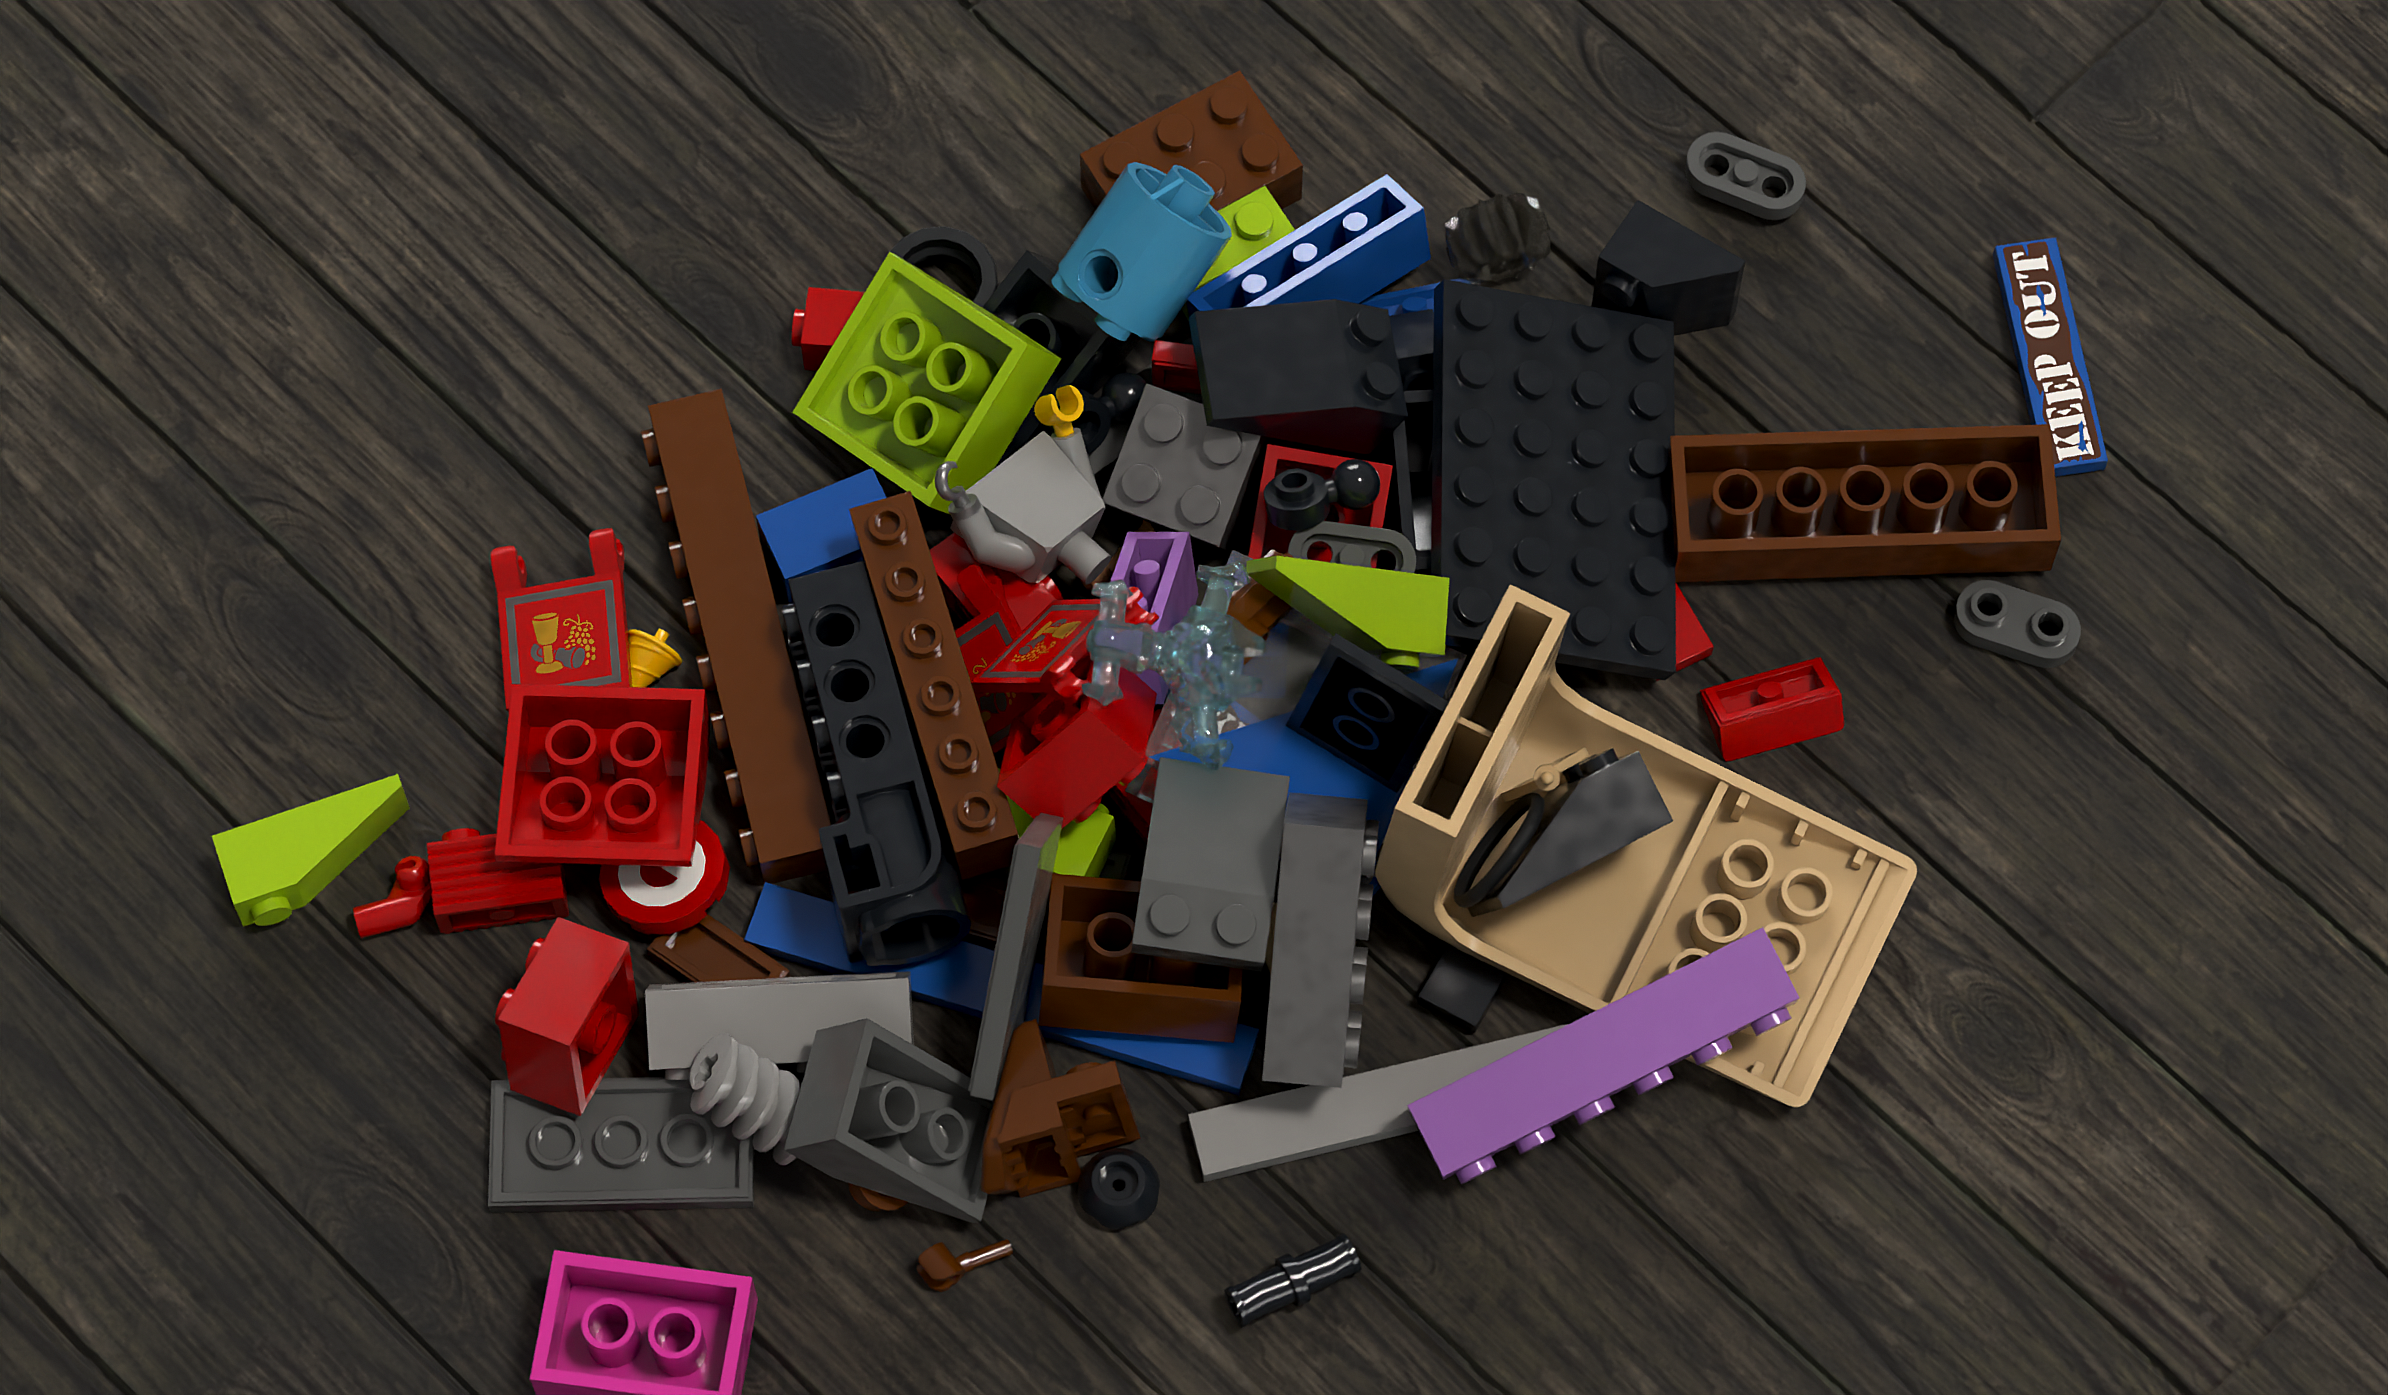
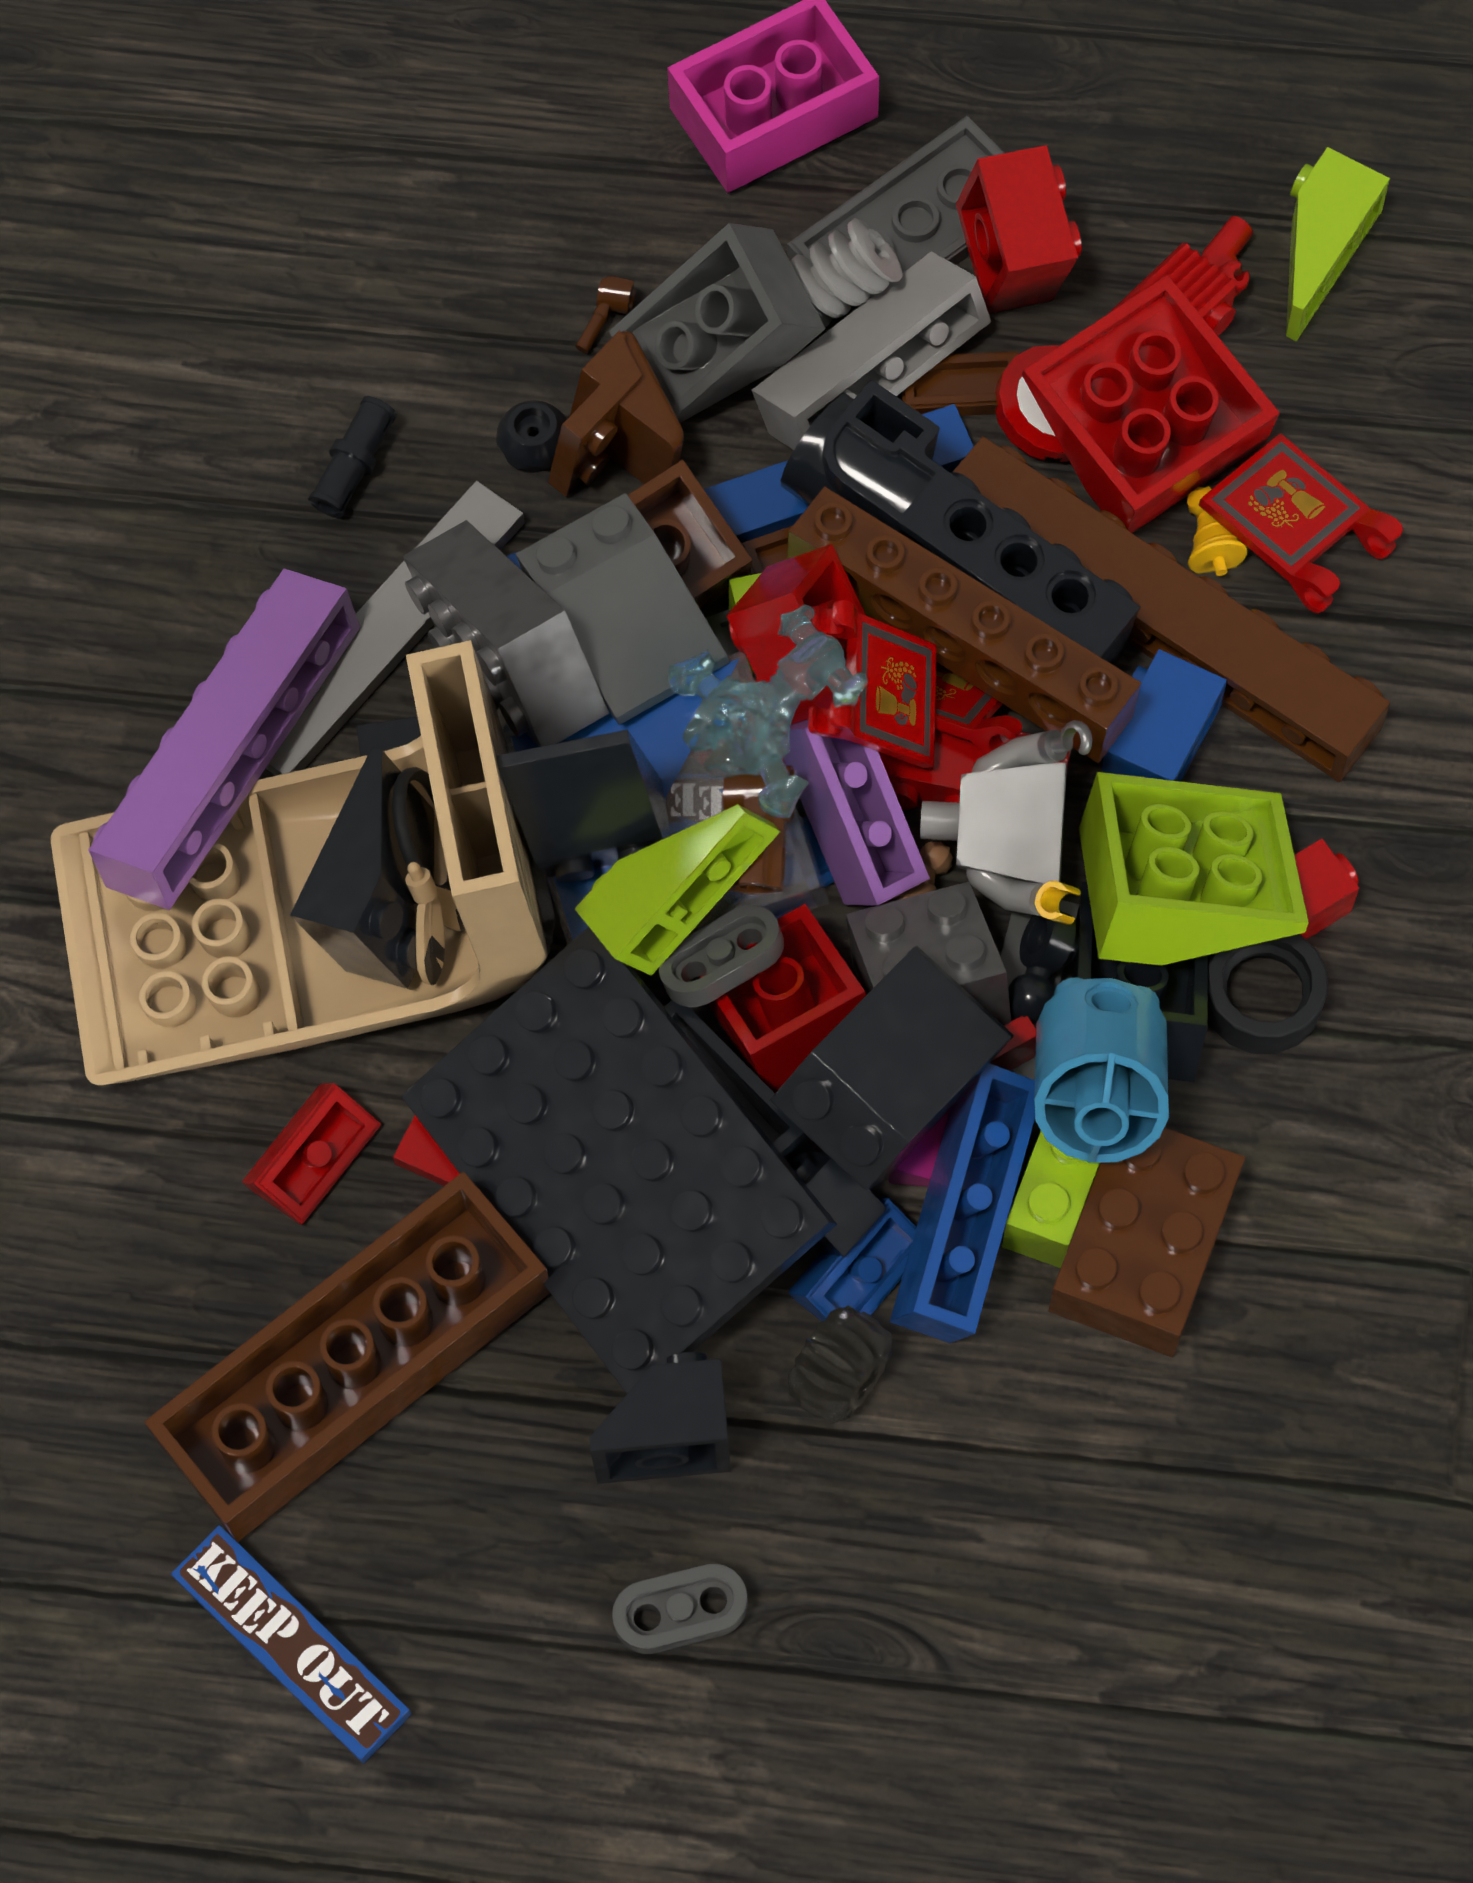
camera: 145 degrees right, 0 degrees up
dark grey tile [968,813,1063,1101] -> none
black plate [1264,459,1381,531] -> none
dark grey plate [1954,580,2081,668] -> none

